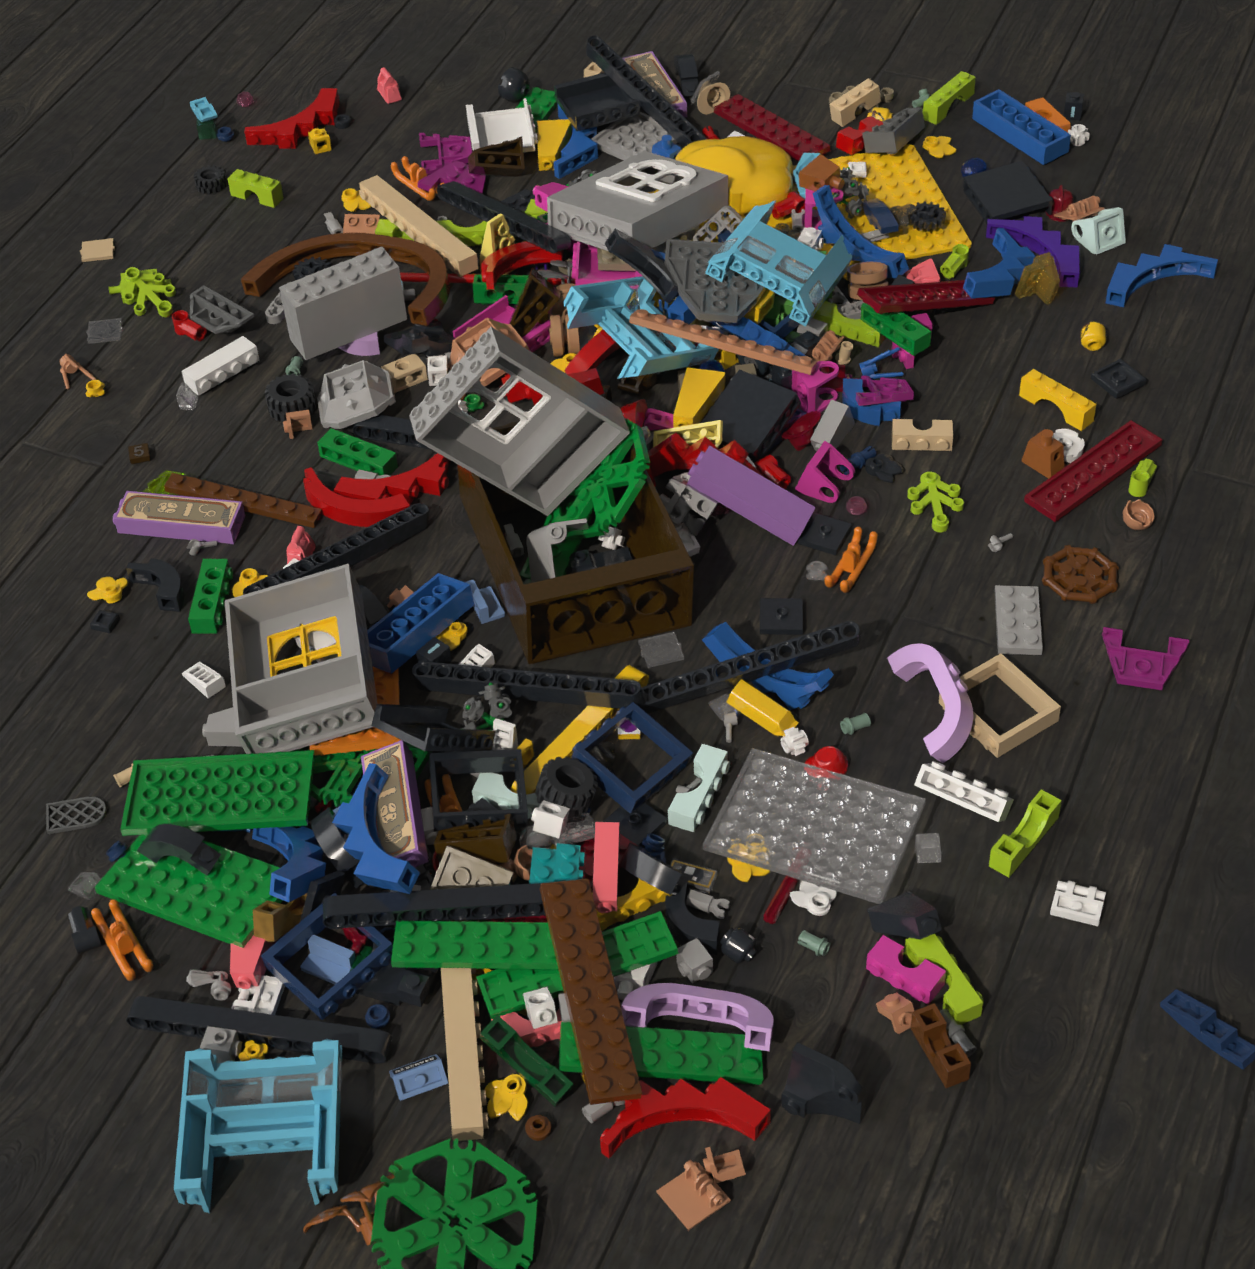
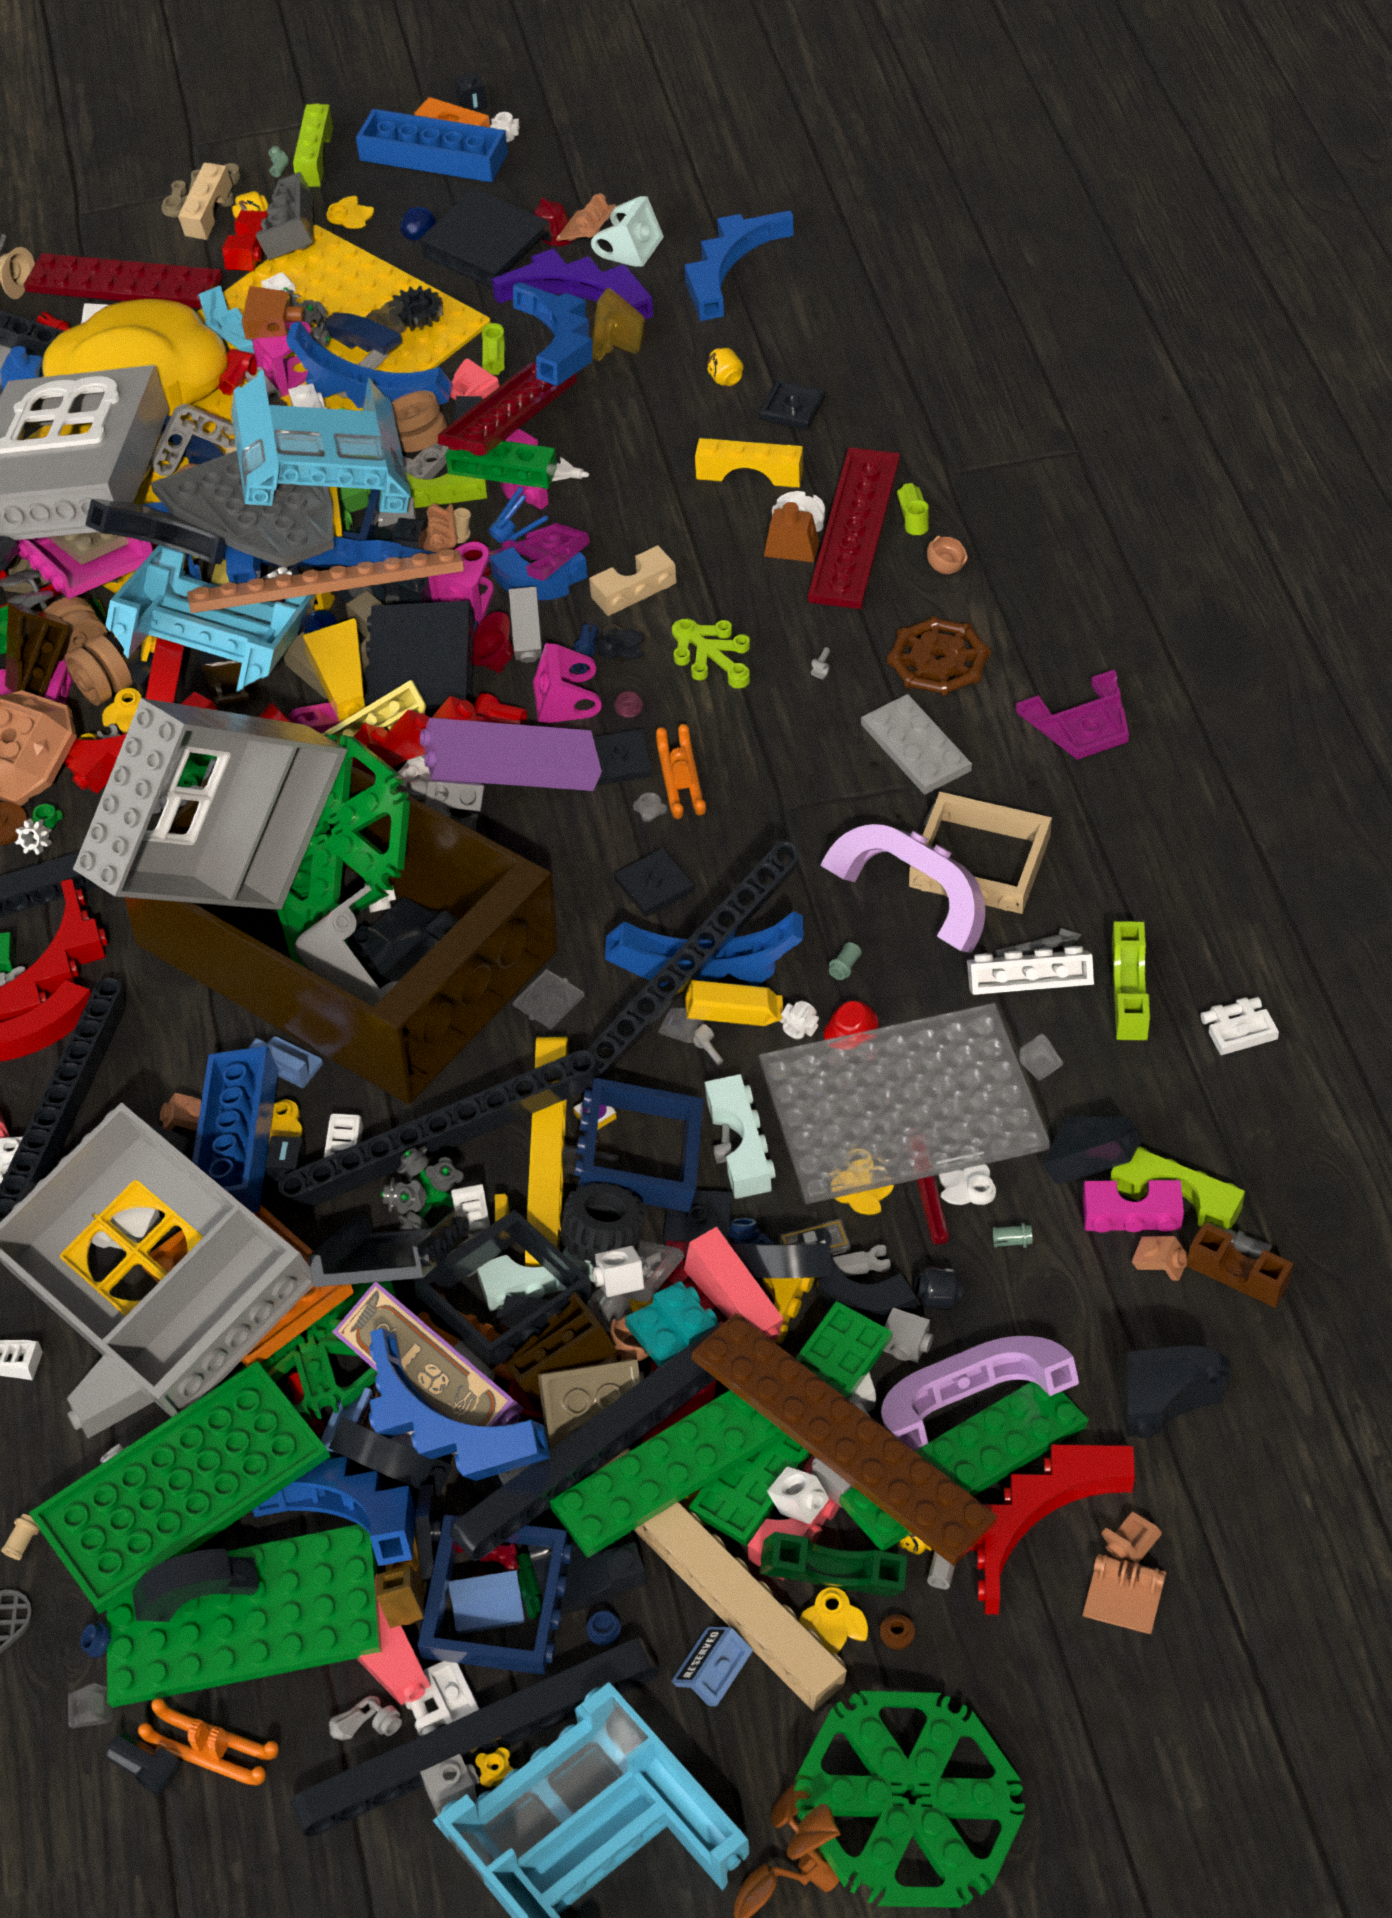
camera: 35 degrees left, 5 degrees up
none -> white piece [552,455,589,481]
none -> dark grey piece [996,928,1082,957]

